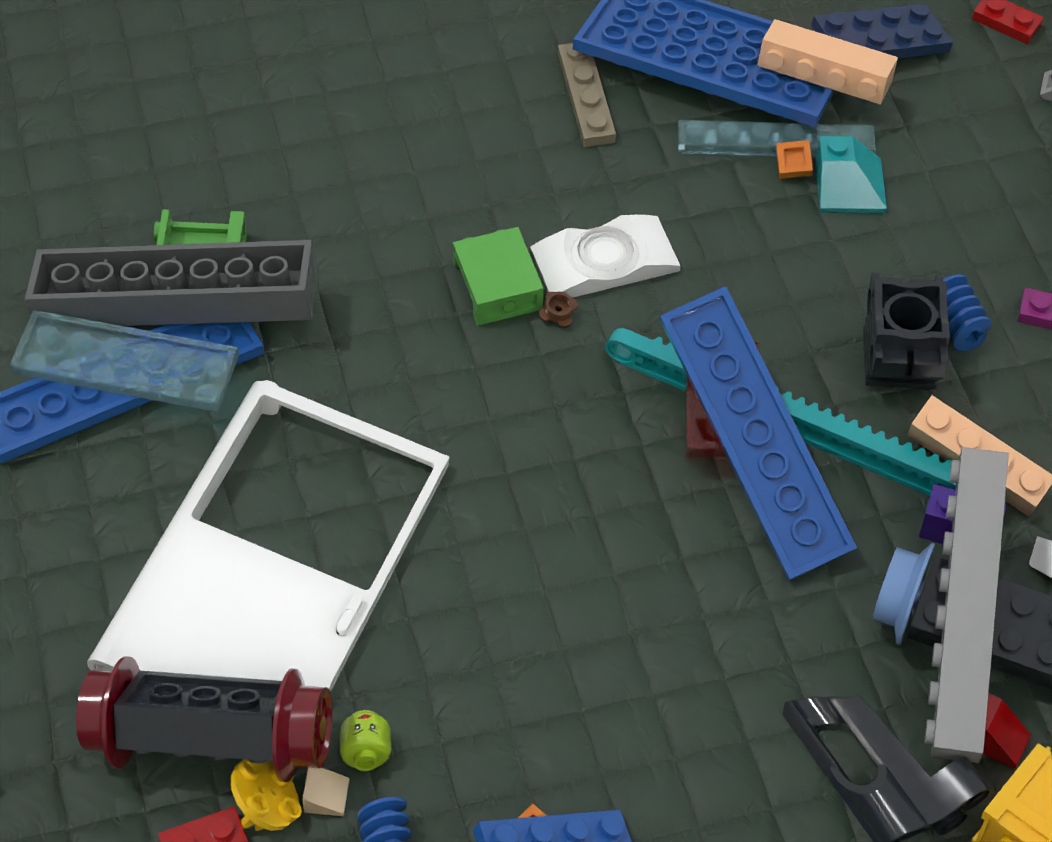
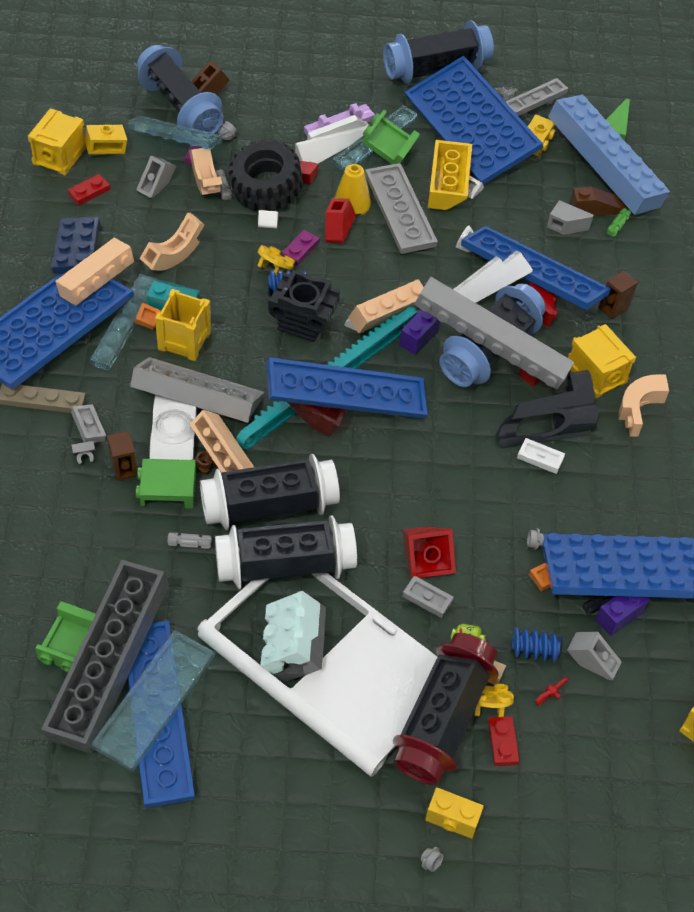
camera: 75 degrees left, 0 degrees up
none -> light grey plate [71,404,106,443]
none -> light grey tile [72,441,95,464]
none -> reddish brown brick [107,431,138,481]
none -> light grey arch [130,357,265,423]
none -> light nougat arch [140,213,204,271]
none -> yellow container [155,289,211,362]
none -> light grey axle [167,532,212,549]
none -> light nougat brick [190,409,254,472]
none -> black brick [200,454,340,531]
none -> black brick [215,515,357,589]
none -> yellow plate [258,245,295,276]
none -> light aqua piece [260,591,326,682]
none -> light grey plate [402,576,454,618]
none -> red slope [403,527,456,578]
none -> yellow brick [425,787,484,839]
none -> white plate [517,438,565,474]
none -> light grey plate [527,528,544,550]

